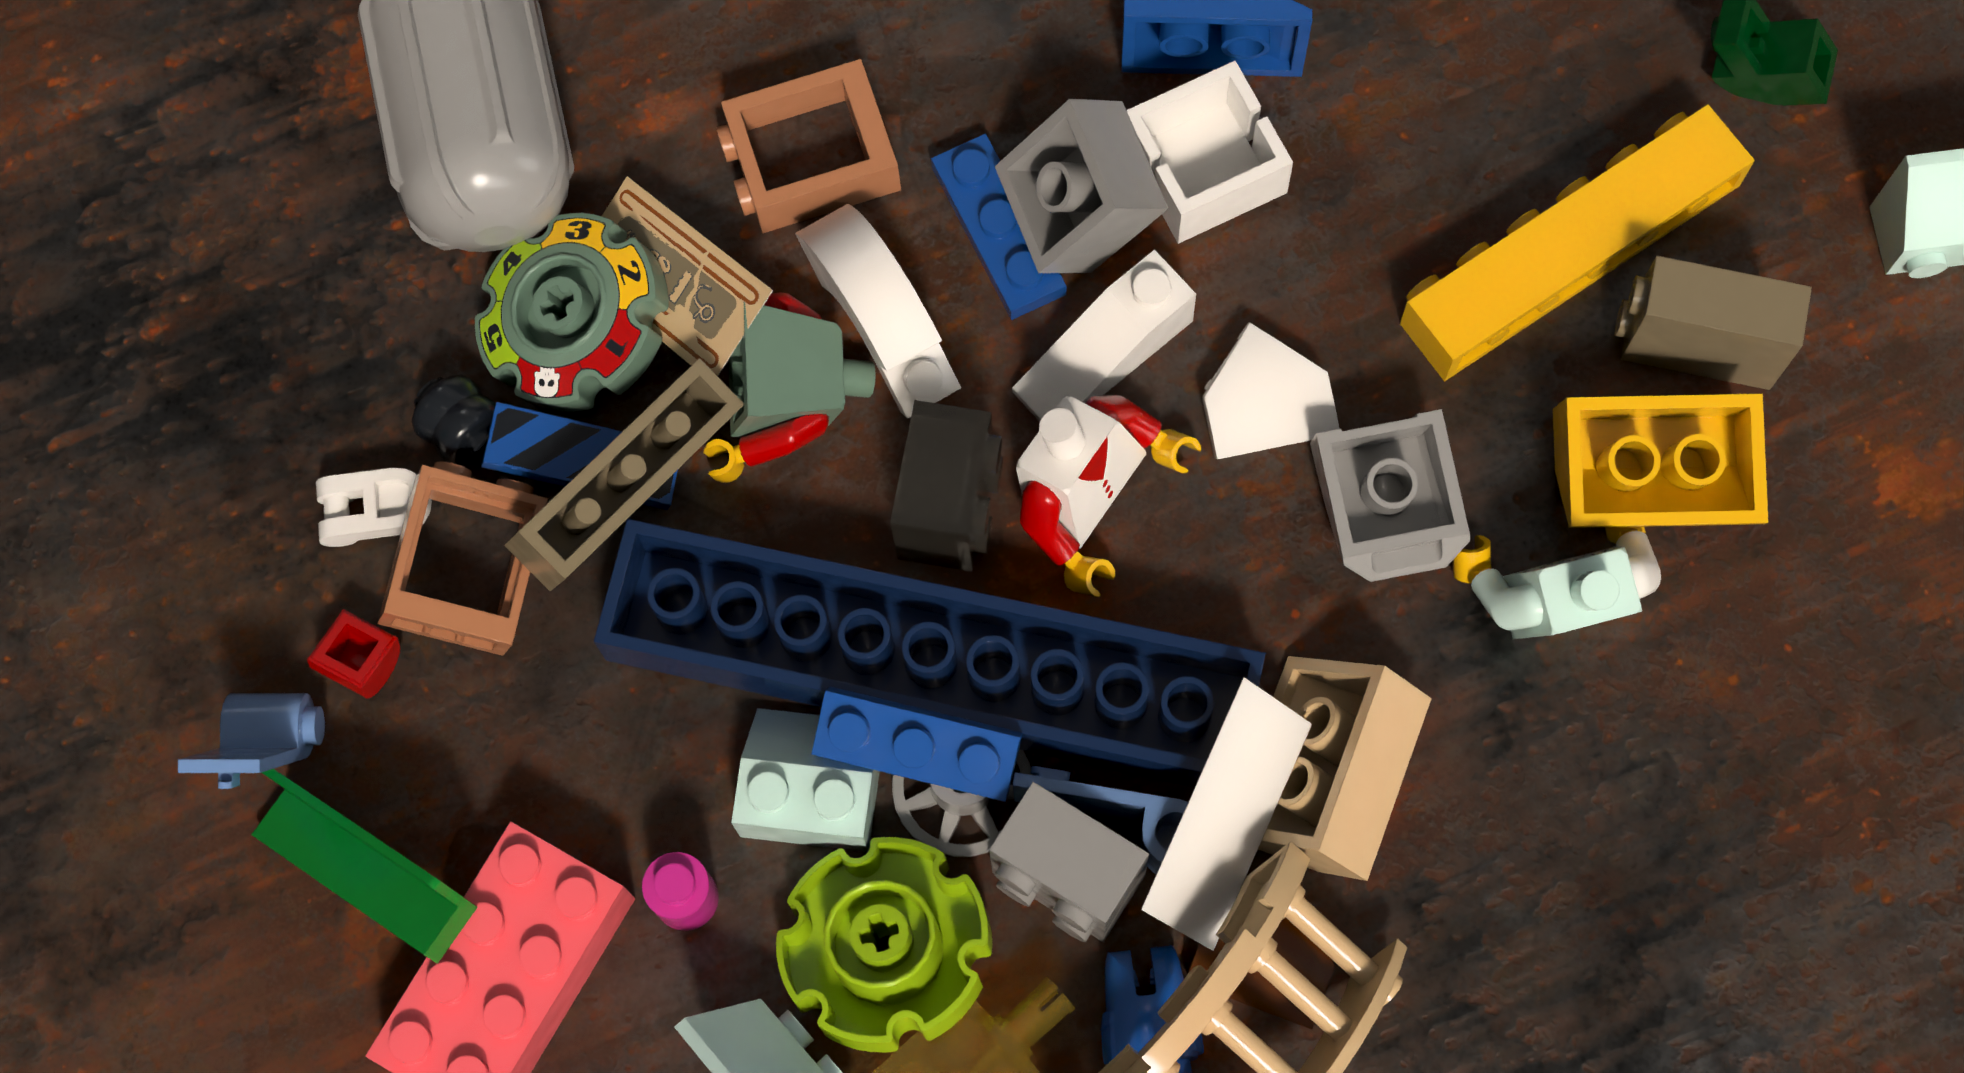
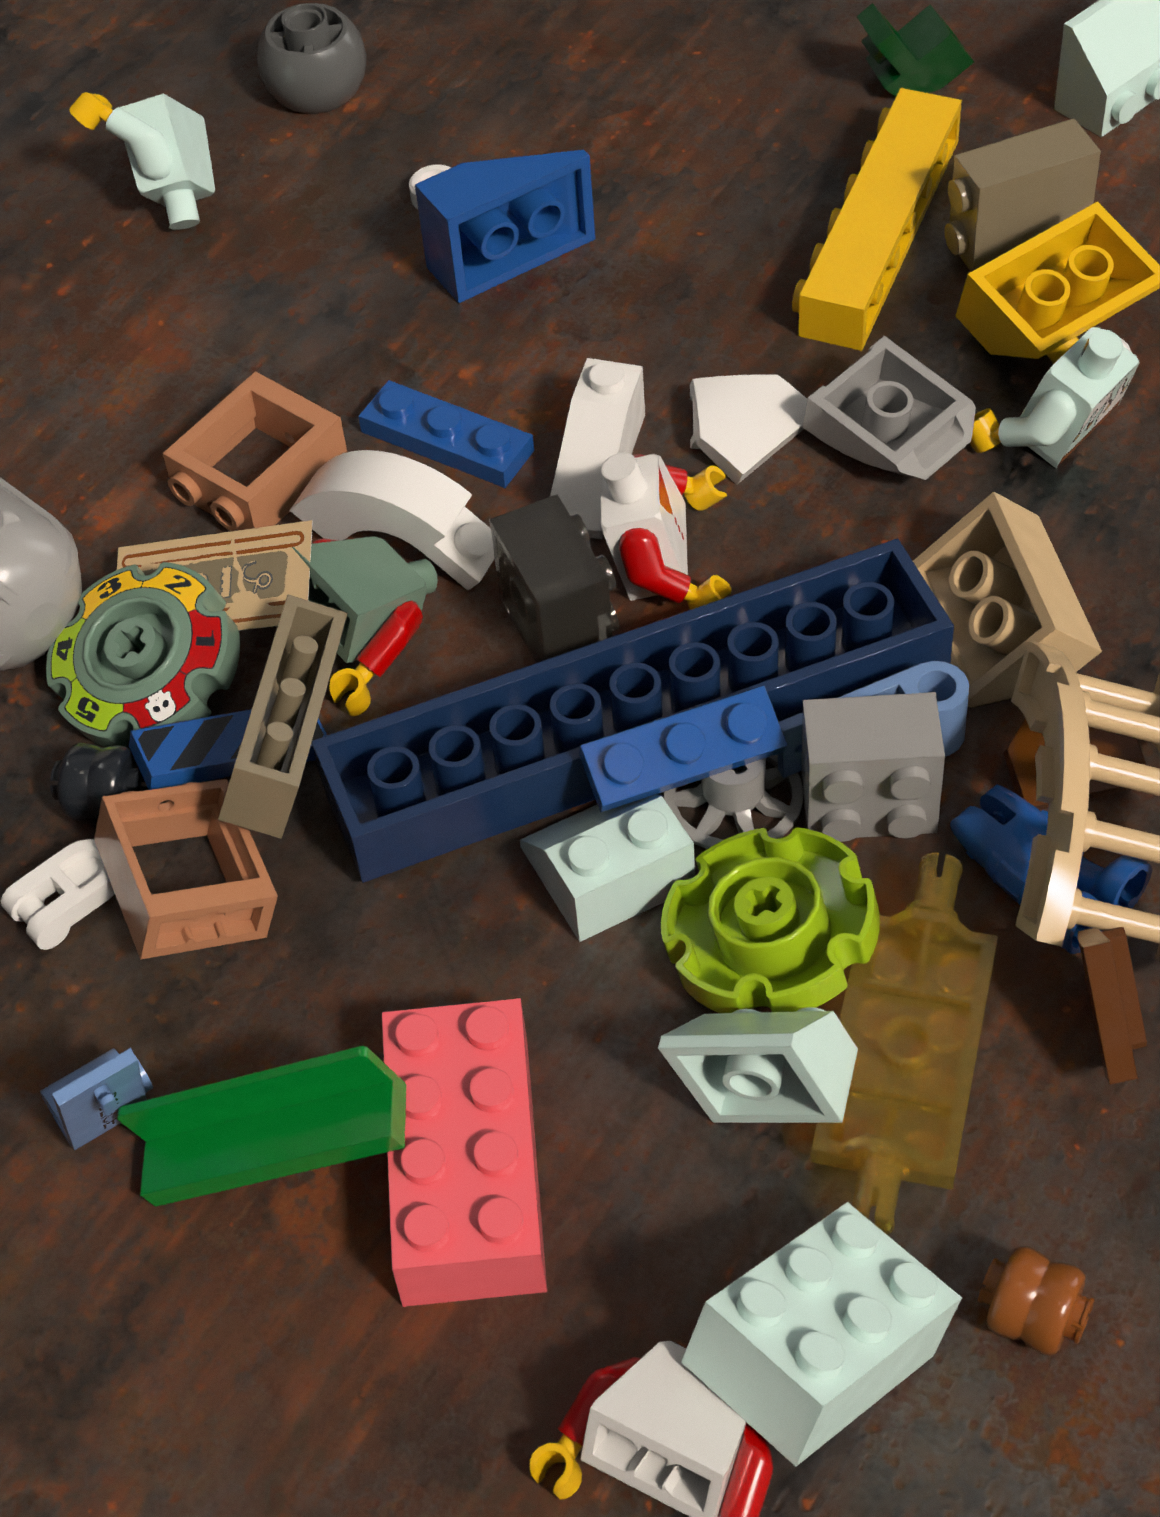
camera: 35 degrees left, 20 degrees down
red brick [307,609,400,698] -> none
dark pink brick [642,852,719,931] -> none
light grey brick [995,99,1168,273] -> none
white piece [1127,61,1293,244] -> none
white sticker [1141,678,1312,951] -> none

